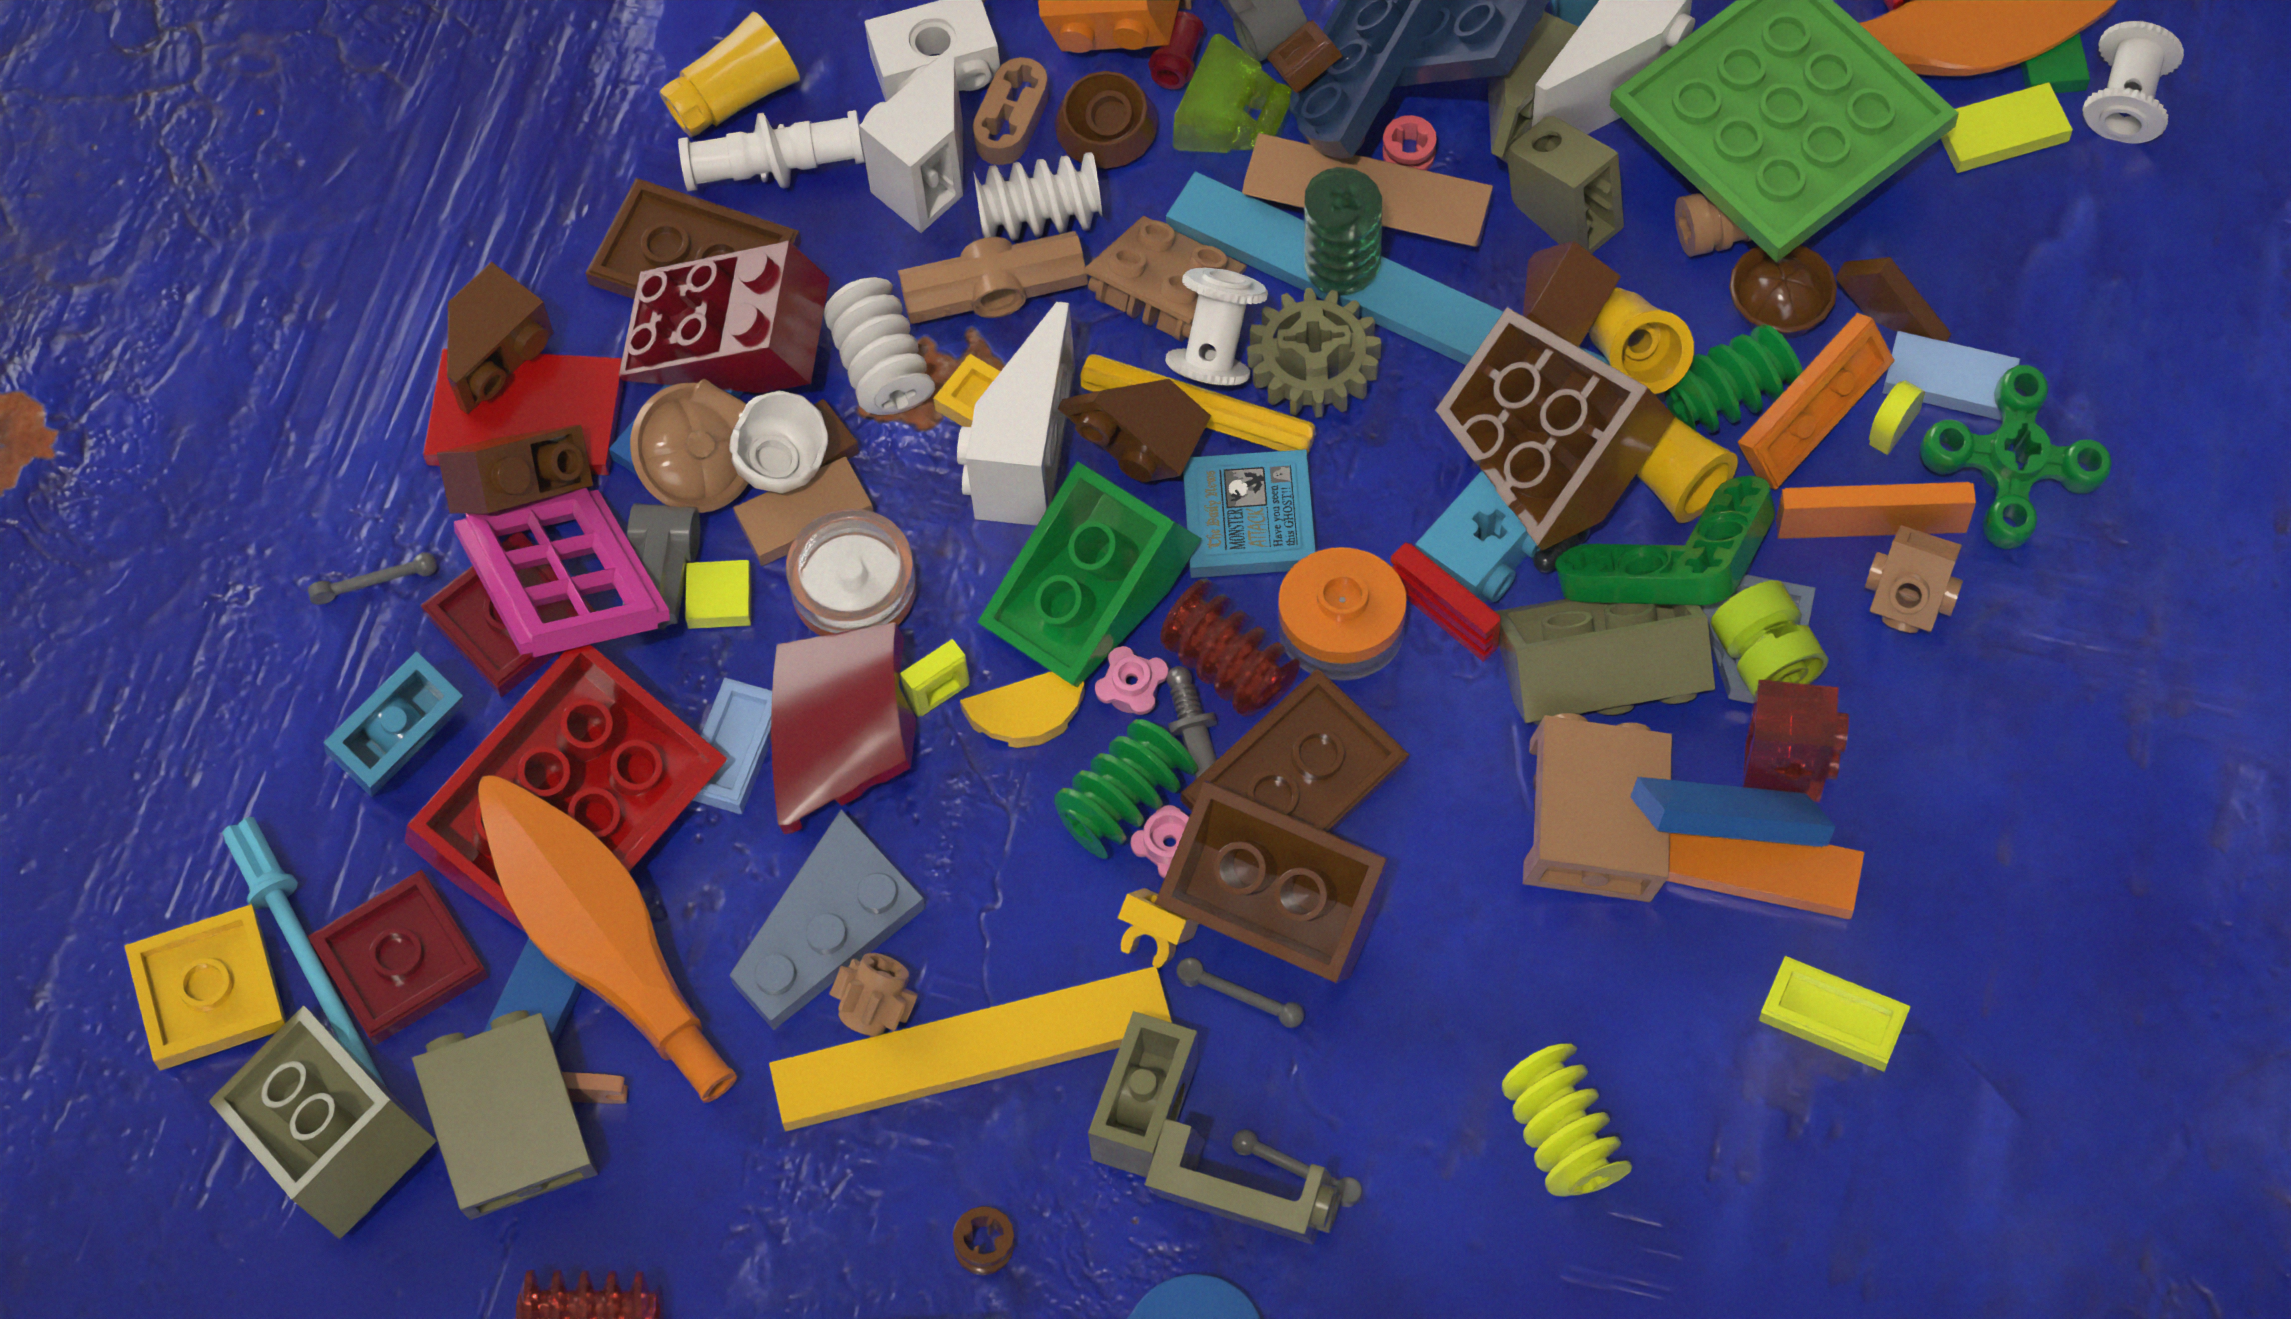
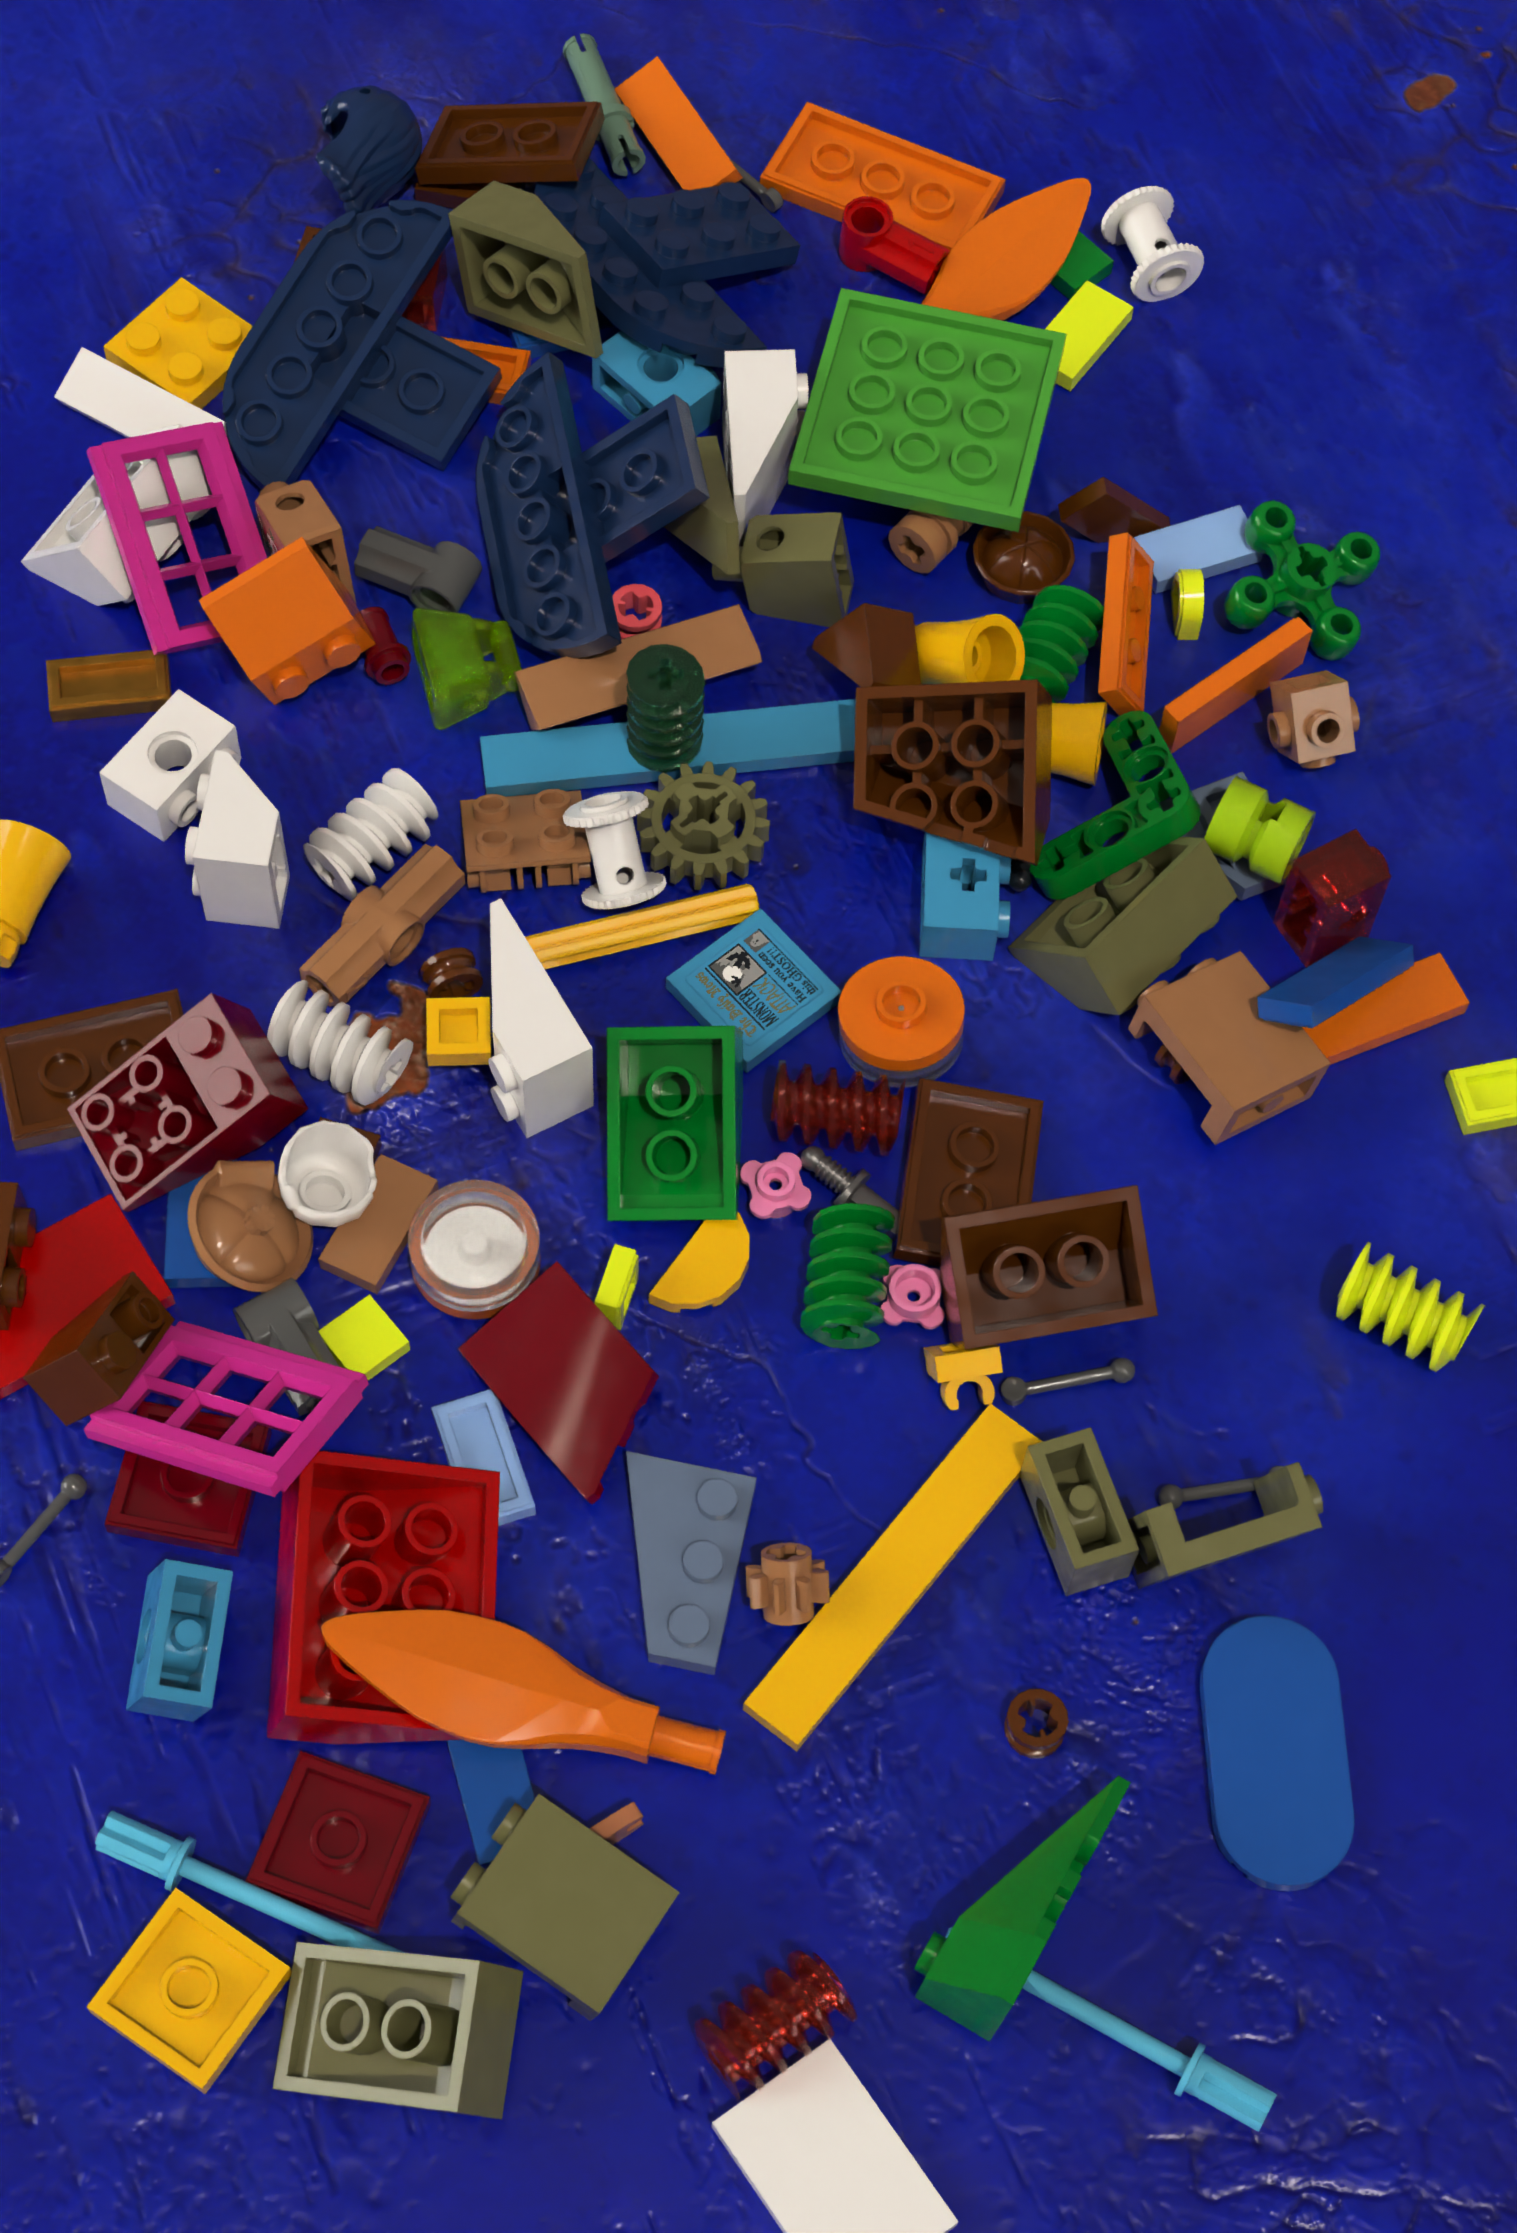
camera: 45 degrees left, 0 degrees up
white piece [678,110,865,191] -> none
medium nougat beam [973,57,1049,165] -> none
reddish brown hat [1054,71,1158,169] -> none
reddish brown slope [1057,379,1211,482] -> none
reddish brown tile [1267,19,1343,94] -> none
red tile [1391,542,1501,662] -> none
none -> reddish brown bush [420,947,483,998]

